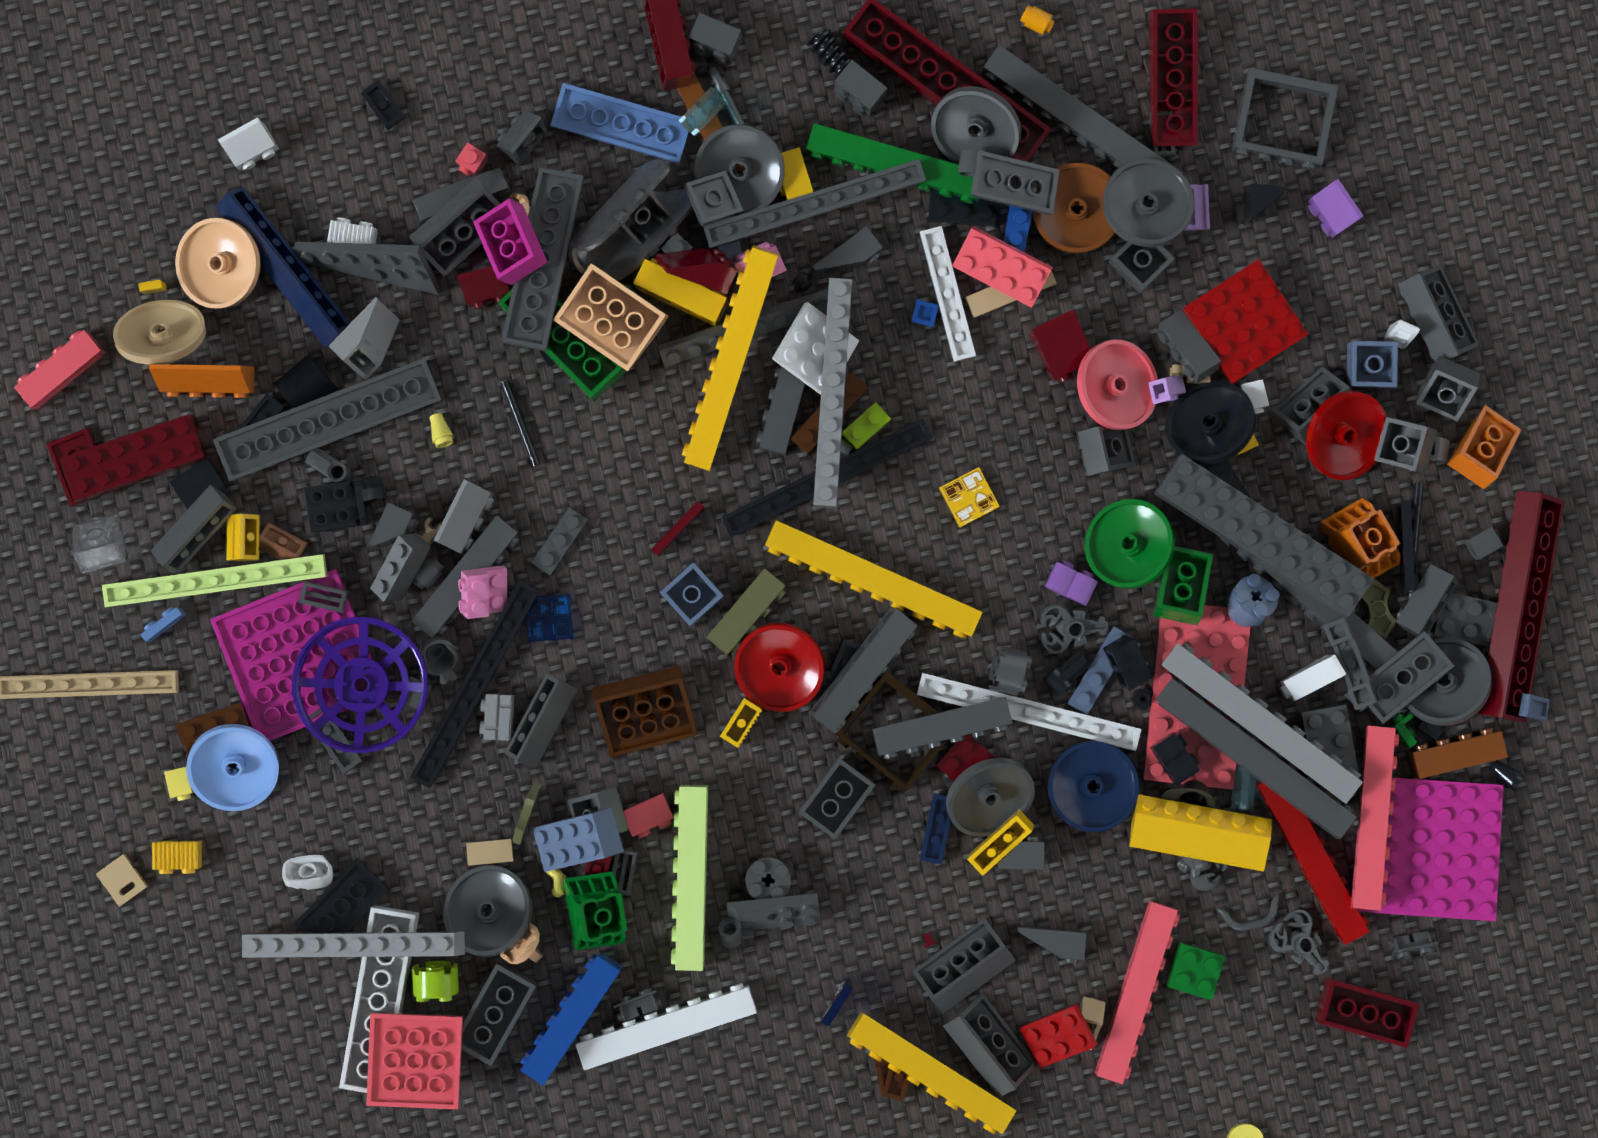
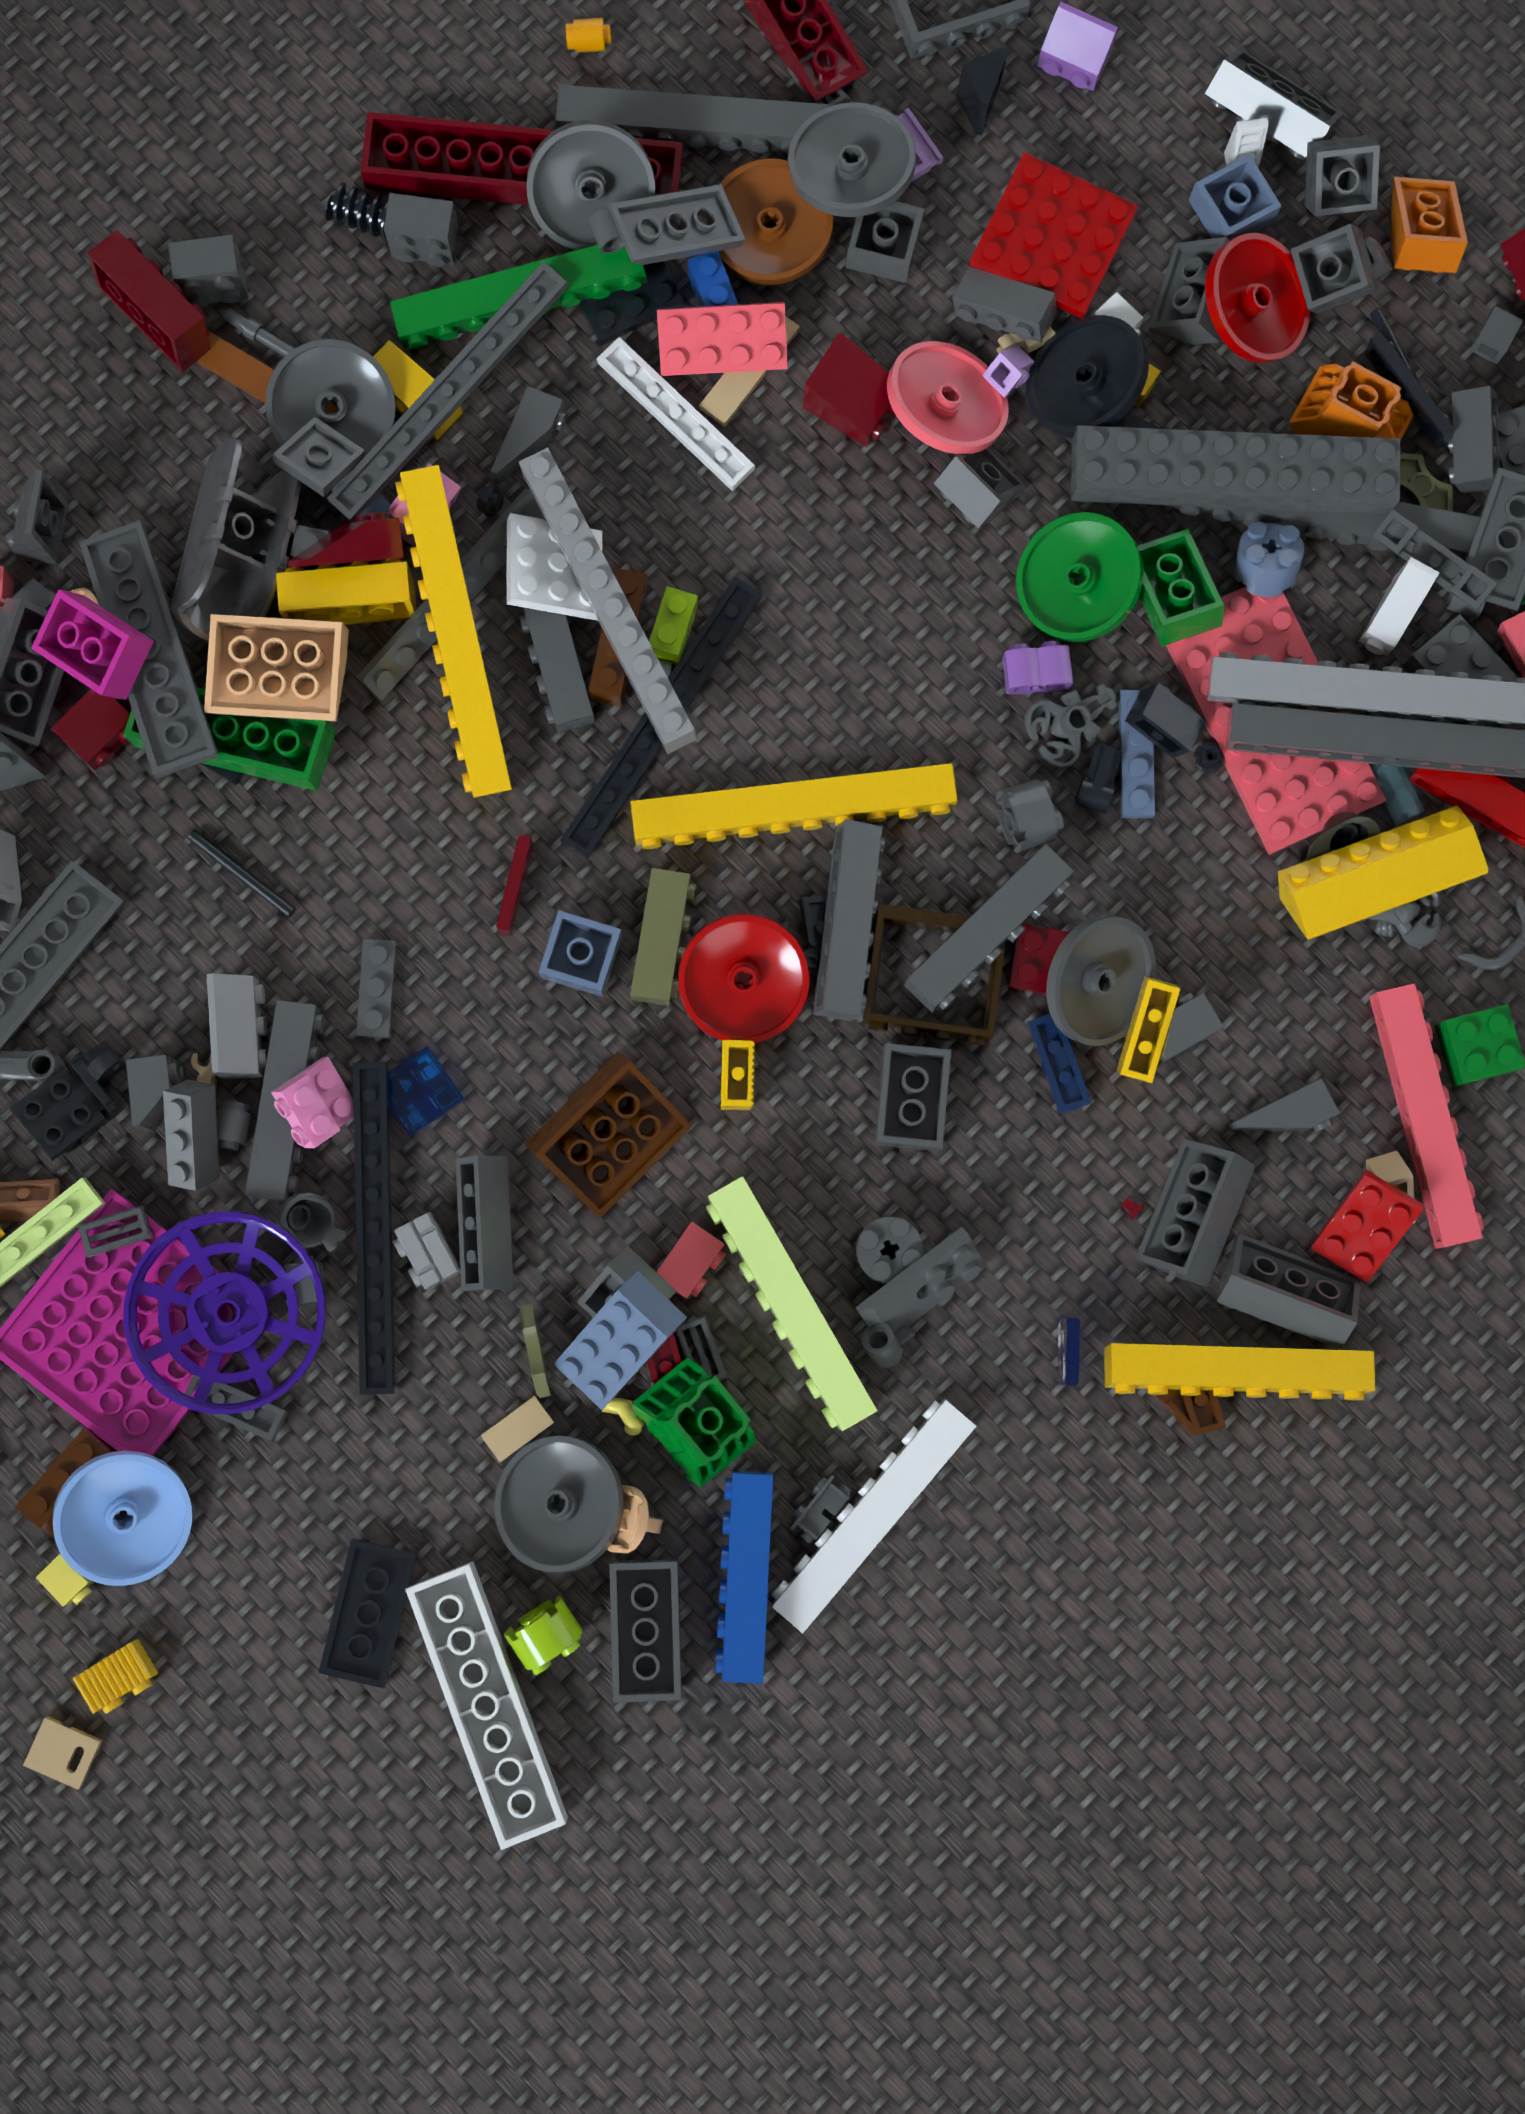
camera: 40 degrees left, 5 degrees down
light grey brick [242,931,465,958] -> none
white piece [282,855,334,890] -> none
coral plate [366,1013,463,1109] -> none
light yellow cone [429,413,454,448] -> none
medium blue plate [550,83,692,164] -> none
clear light blue slope [679,87,727,136] -> none
blue plate [911,299,939,328] -> none
white plate [917,673,1141,751] -> none
yellow tile [939,467,1000,528] -> none
dark blue dish [1047,741,1139,832] -> none
black brick [1150,732,1200,786] -> none

